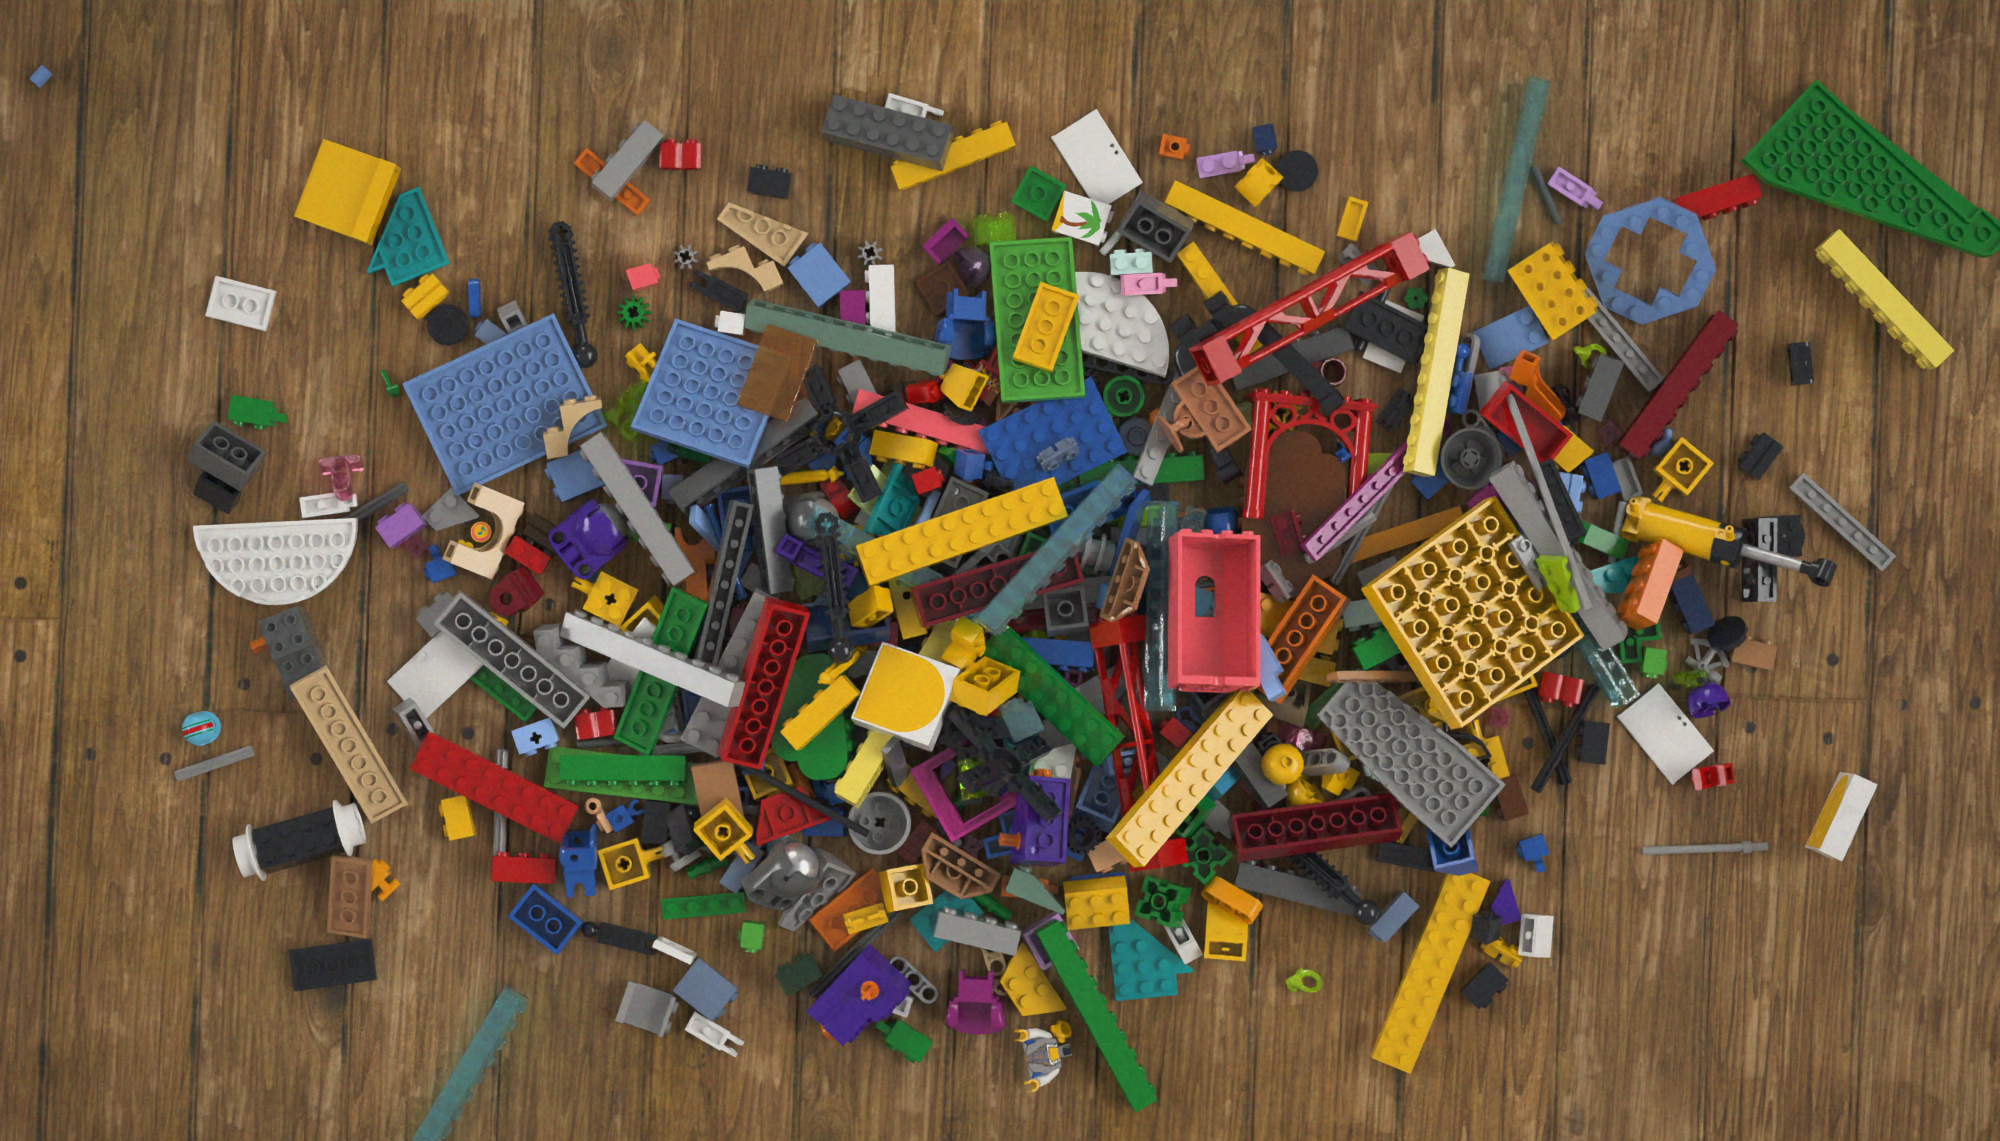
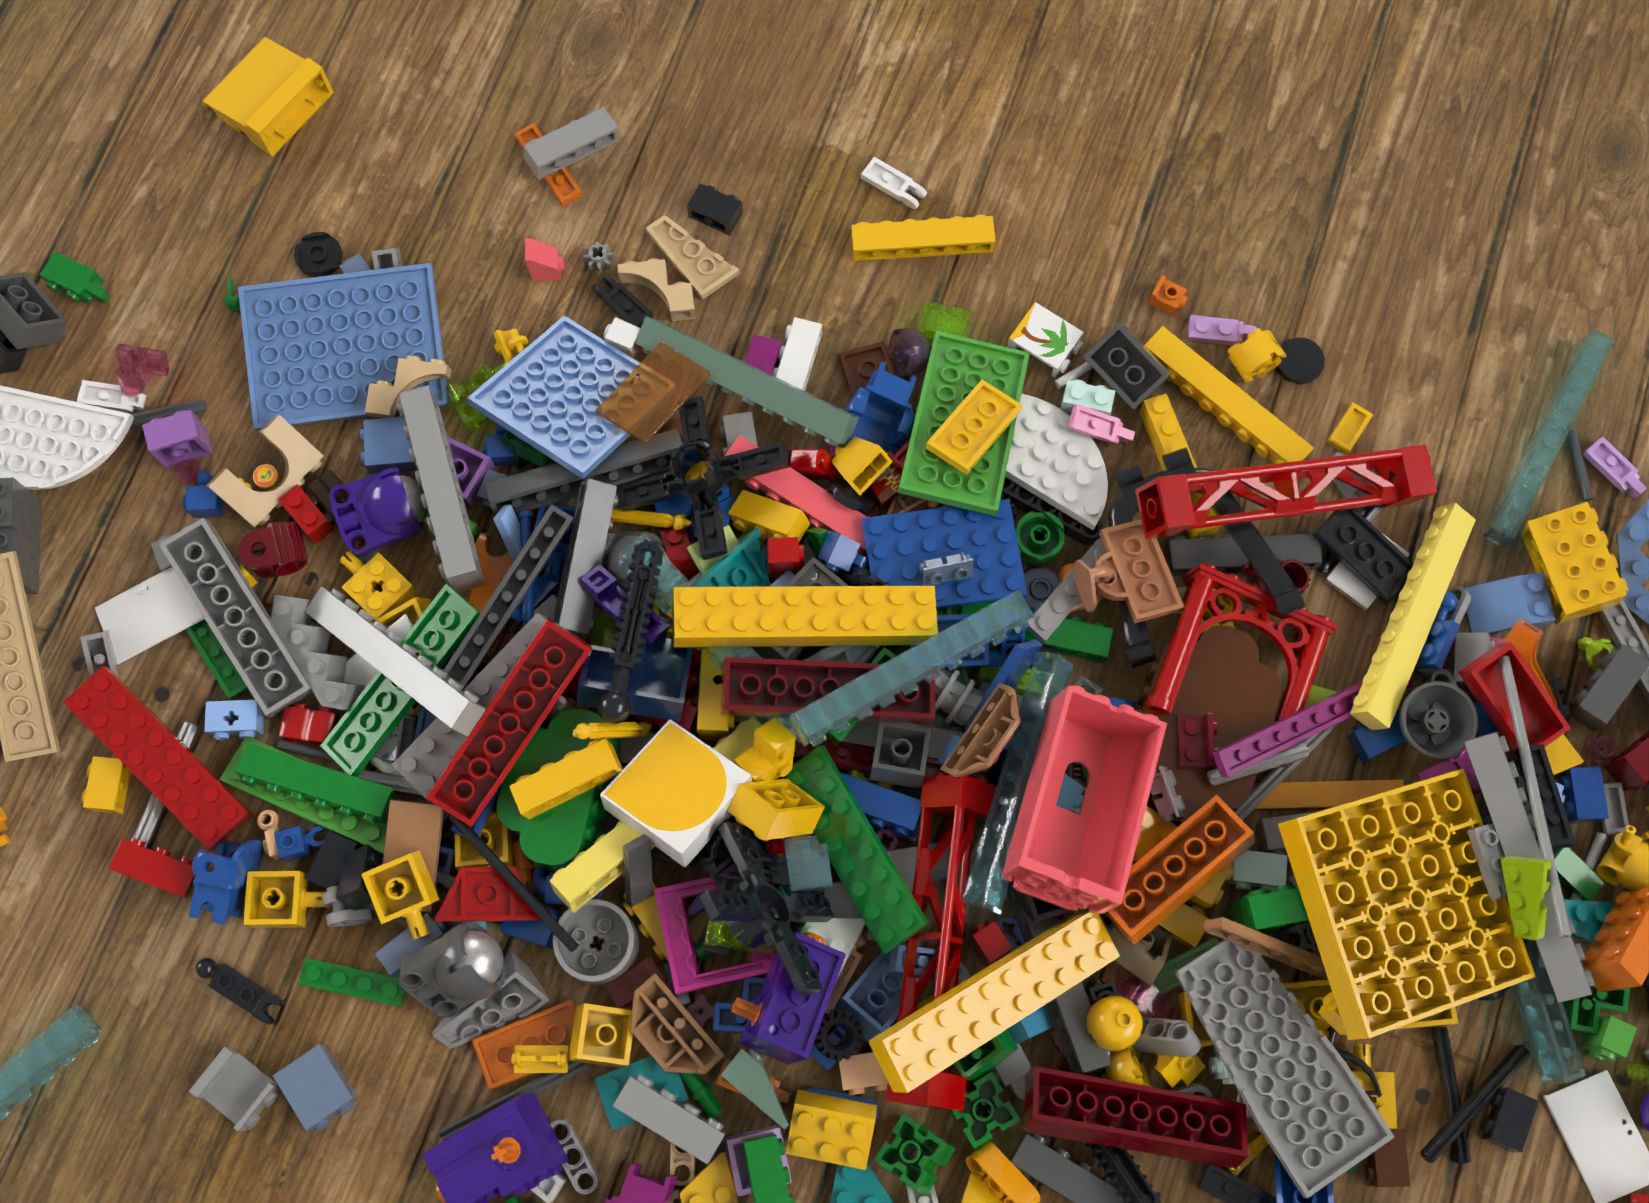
camera: 15 degrees right, 15 degrees down
white tile [205,276,277,332] -> none
teal wing [367,187,451,287] -> none
yellow brick [401,273,451,320] -> none
light grey wing [422,487,480,531] -> none
blue beam [468,278,481,318] -> none
blue brick [508,883,584,955] -> none
black gear [547,221,598,369] -> none
green gear [616,295,652,331] -> none
white tile [652,936,697,964] -> none
red brick [659,139,702,170] -> none
white hinge [684,1011,744,1057] -> none
green pin [685,856,729,880] -> none
bright green brick [738,920,766,953] -> none
clear green piece [775,951,825,997] -> none
medium blue brick [788,243,851,308] -> none
dark grey brick [821,95,955,171] -> none
yellow brick [848,585,894,629] -> none
light grey gear [858,241,883,266] -> none
magenta panel [922,218,969,265] -> none
green plate [1011,165,1067,222] -> none
white container [1051,109,1143,205] -> none
dark blue brick [1251,123,1278,156] -> none
light blue slope [1260,634,1287,702] -> none
blue piece [1335,442,1351,464] -> none
black hinge [1375,387,1414,433] -> none
green plant [1404,287,1428,310] -> none
white slope [1418,229,1455,268] -> none
clear pink plate [1489,706,1511,729] -> none
red brick [1537,671,1584,707] -> none

